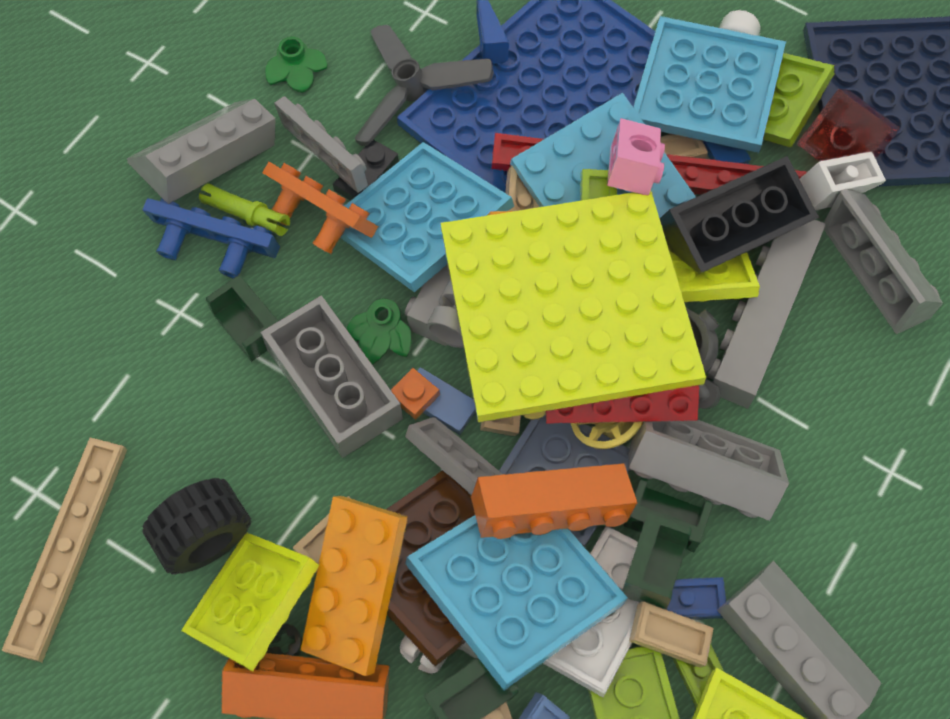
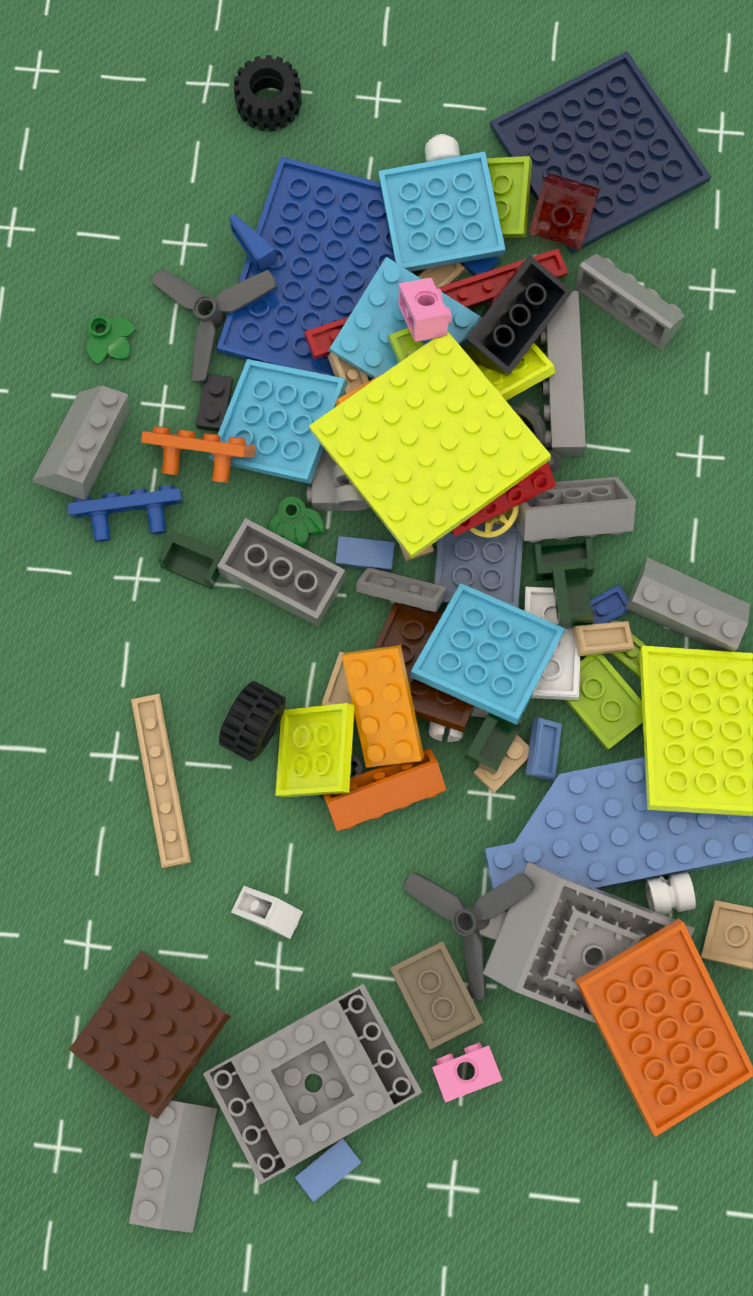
camera: 25 degrees left, 10 degrees up
lime pin [199,183,290,236] -> none
light grey plate [274,96,368,193] -> none
orange plate [391,368,440,420] -> none
orange brick [471,463,637,539] -> none
white slope [800,151,886,210] -> none

